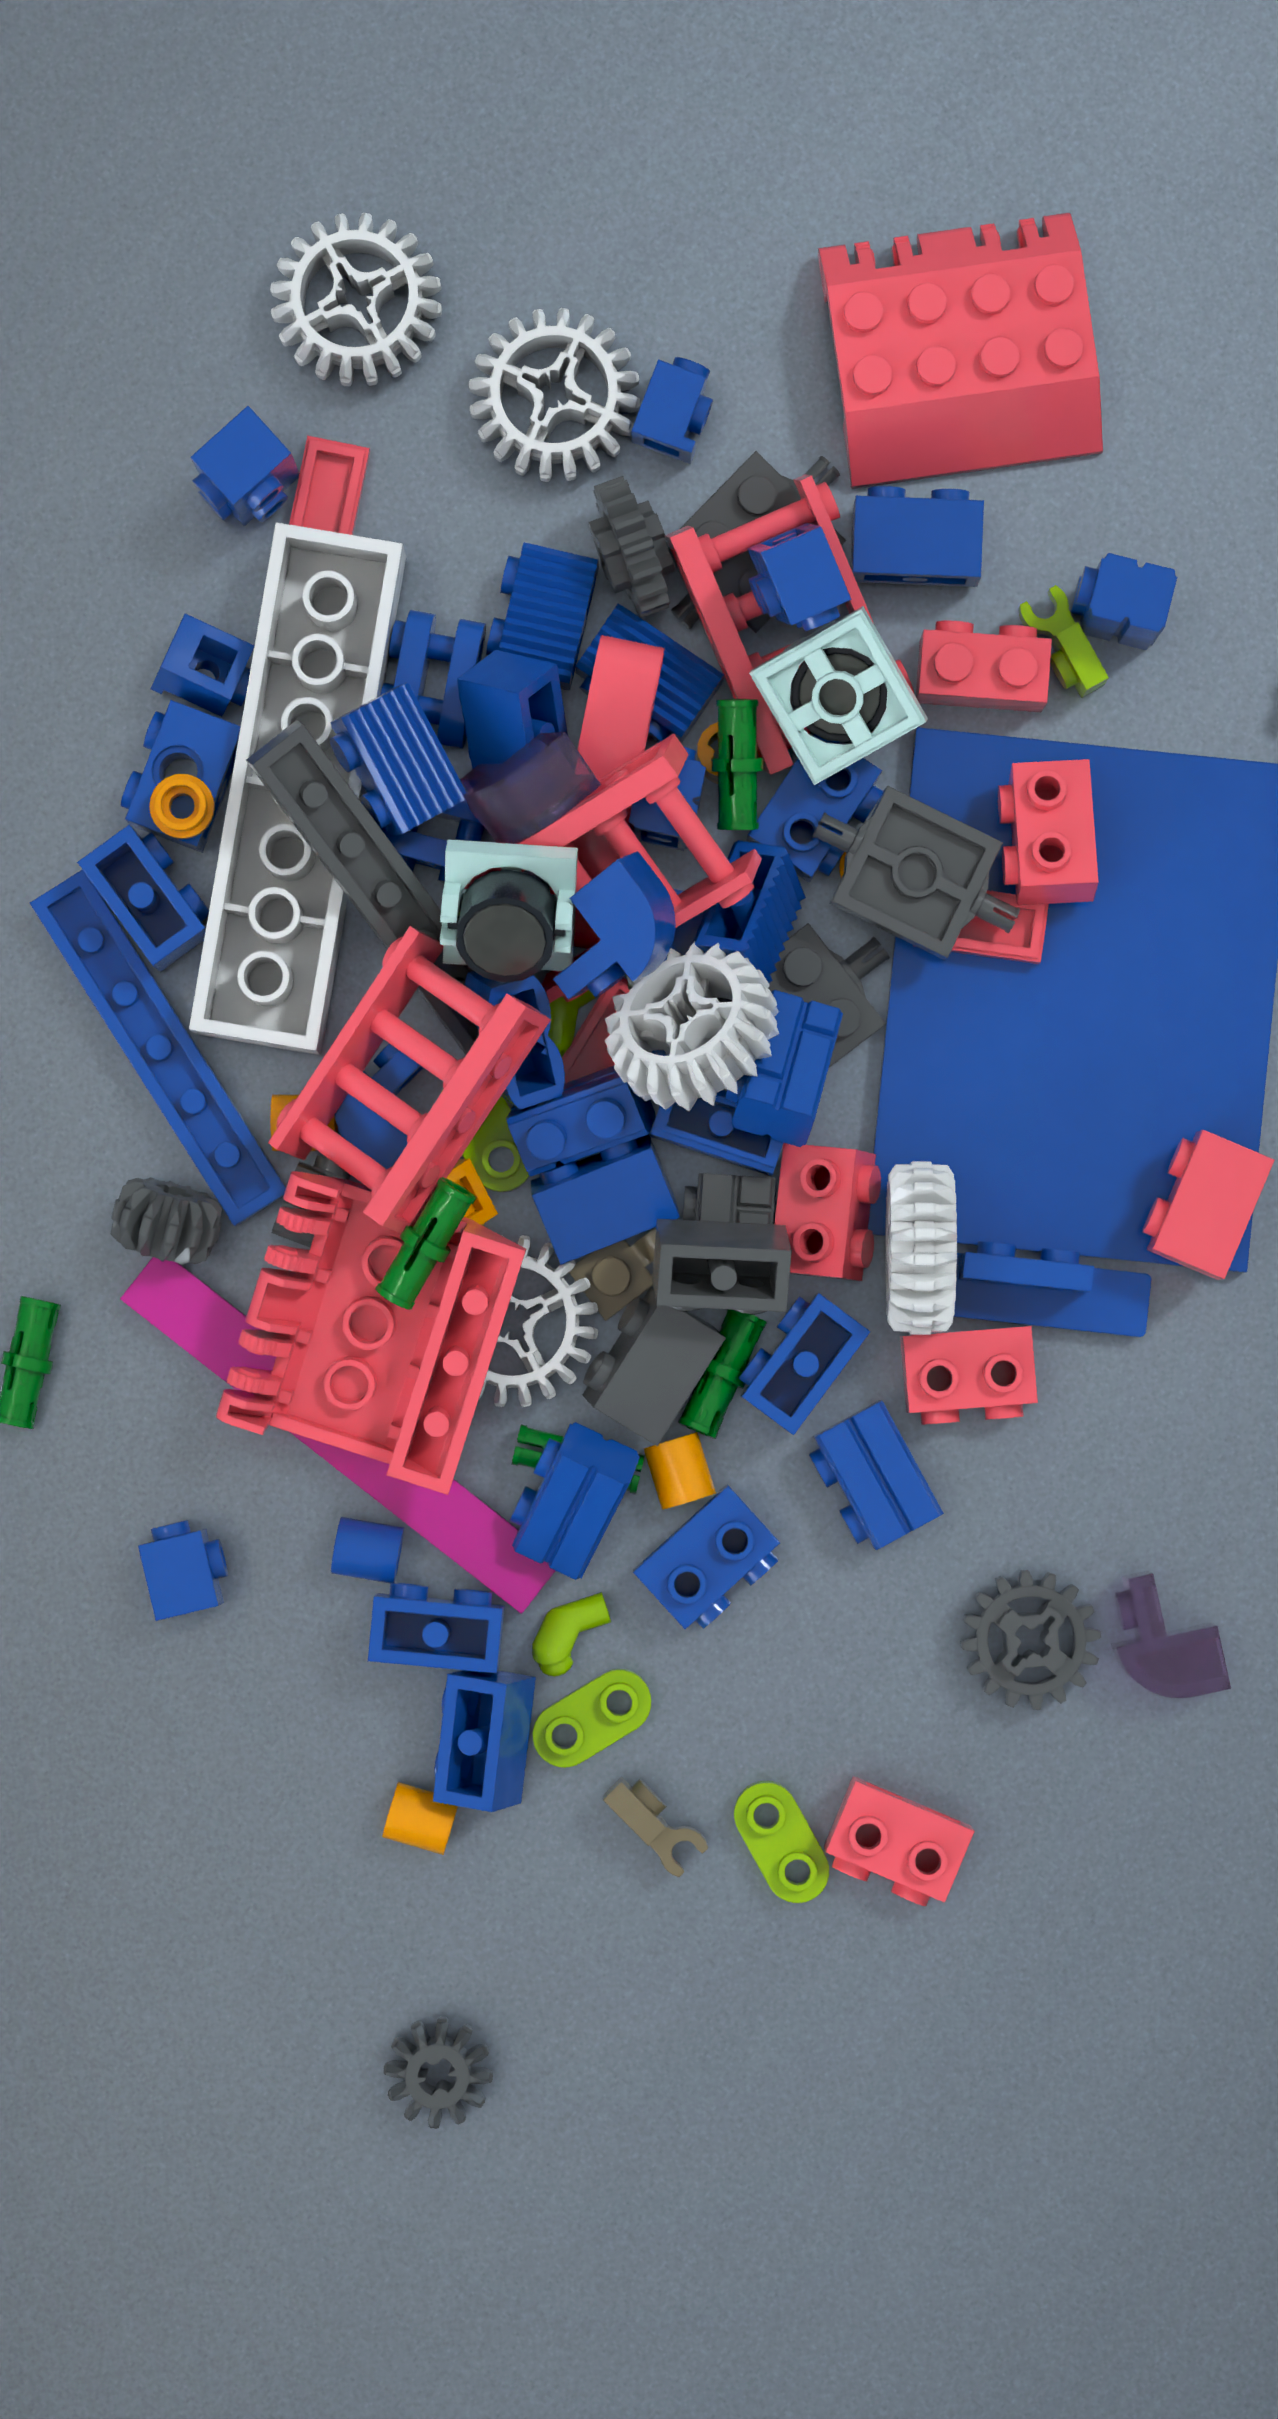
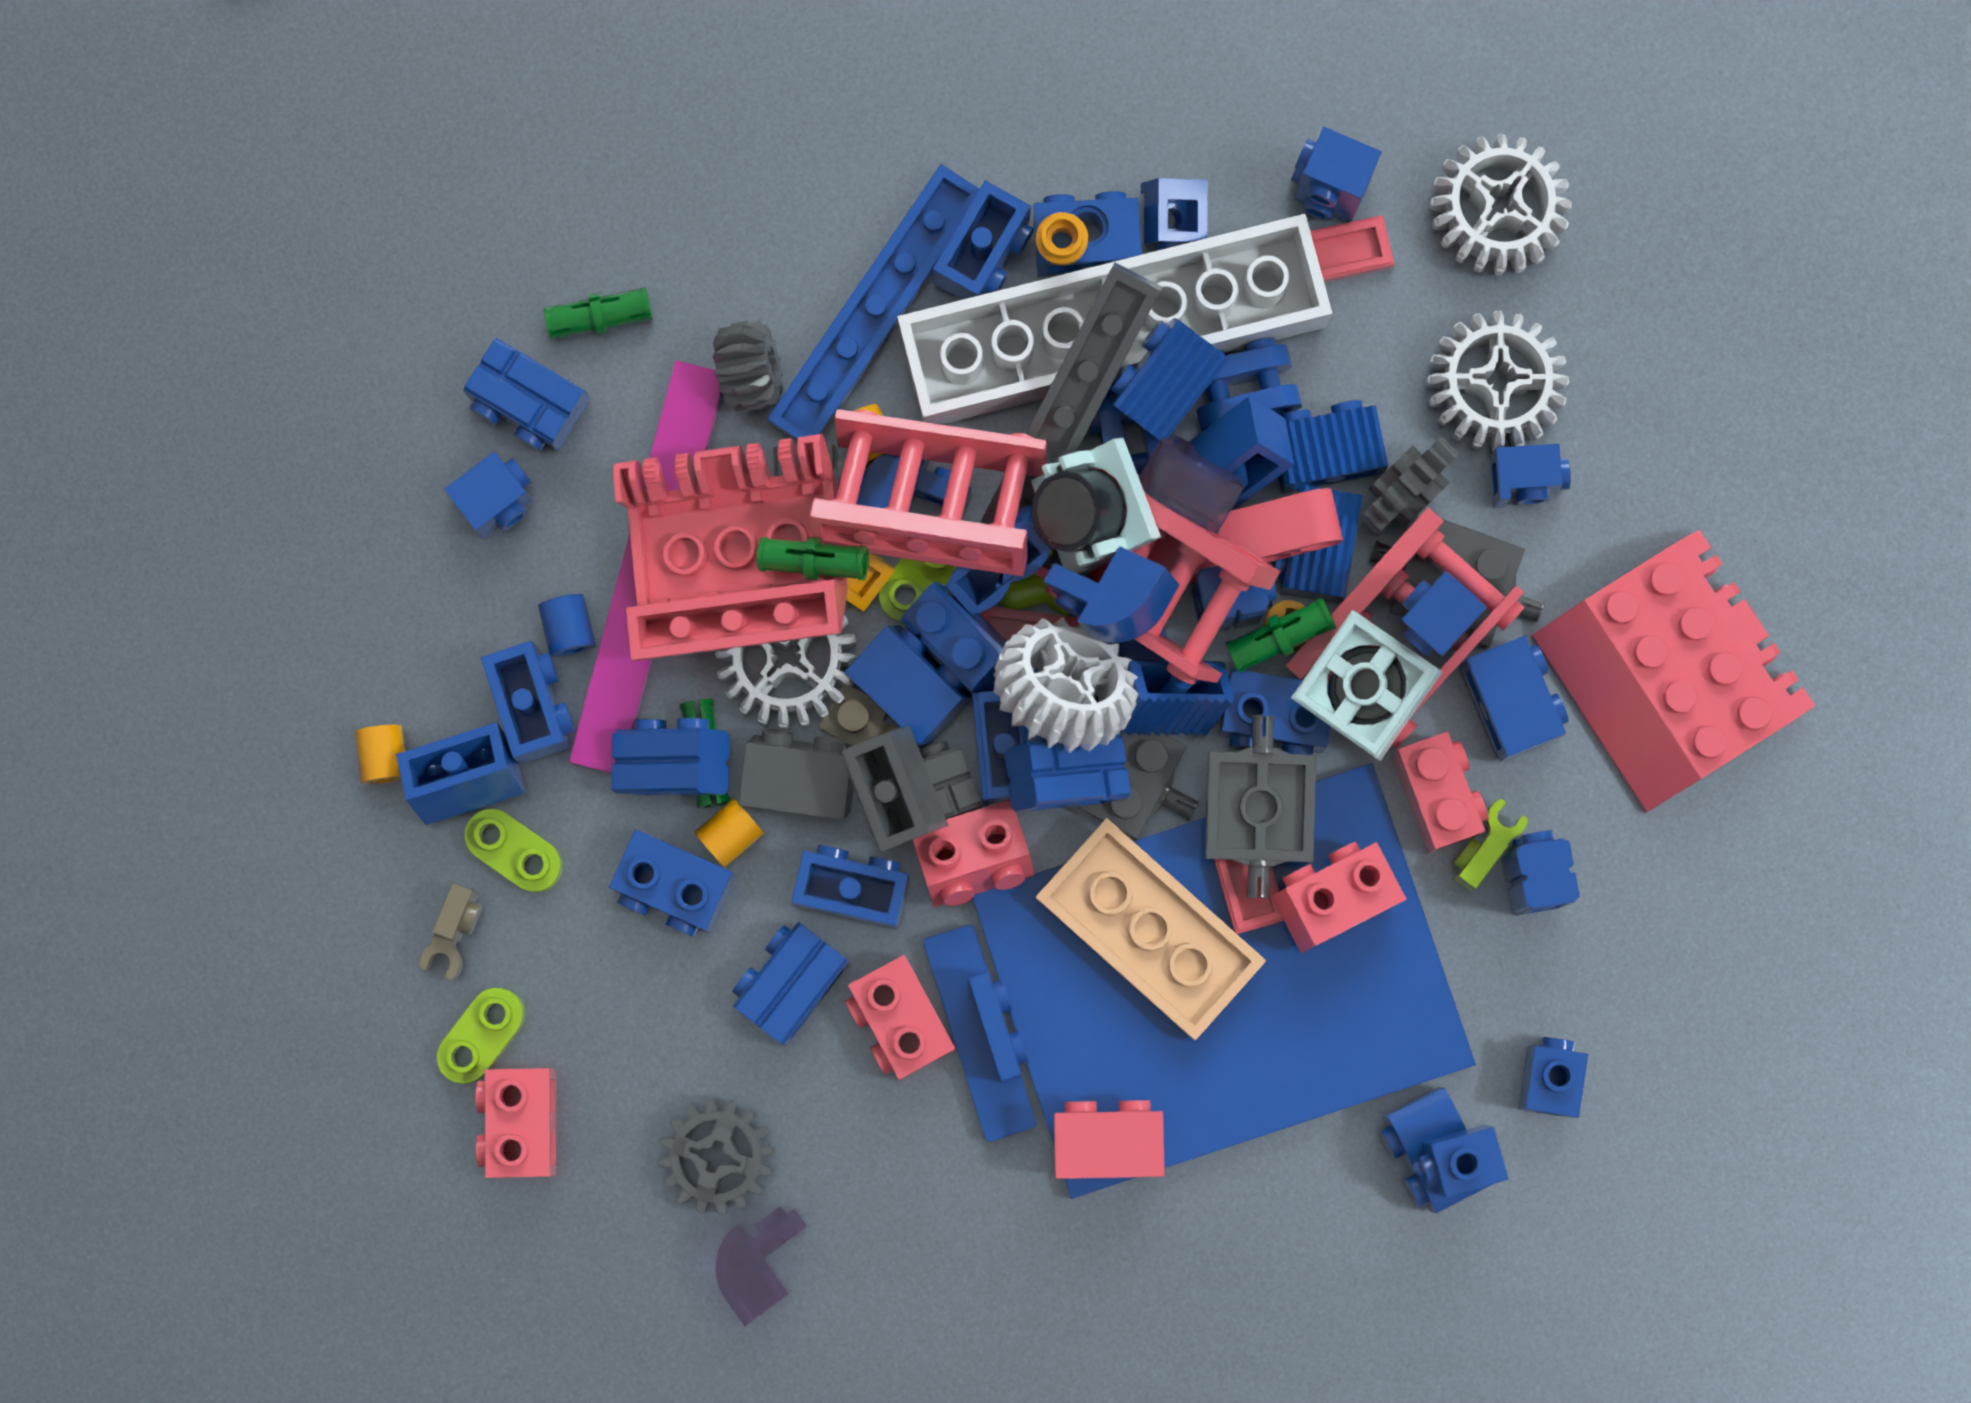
camera: 60 degrees right, 5 degrees down
dark grey gear [383,2016,493,2129] -> none
lime arm [532,1592,611,1677] -> none
green pin [678,1309,767,1439] -> none
white gear [885,1161,957,1335] -> none
none -> blue brick [463,337,590,452]
none -> light nougat plate [1035,818,1266,1041]

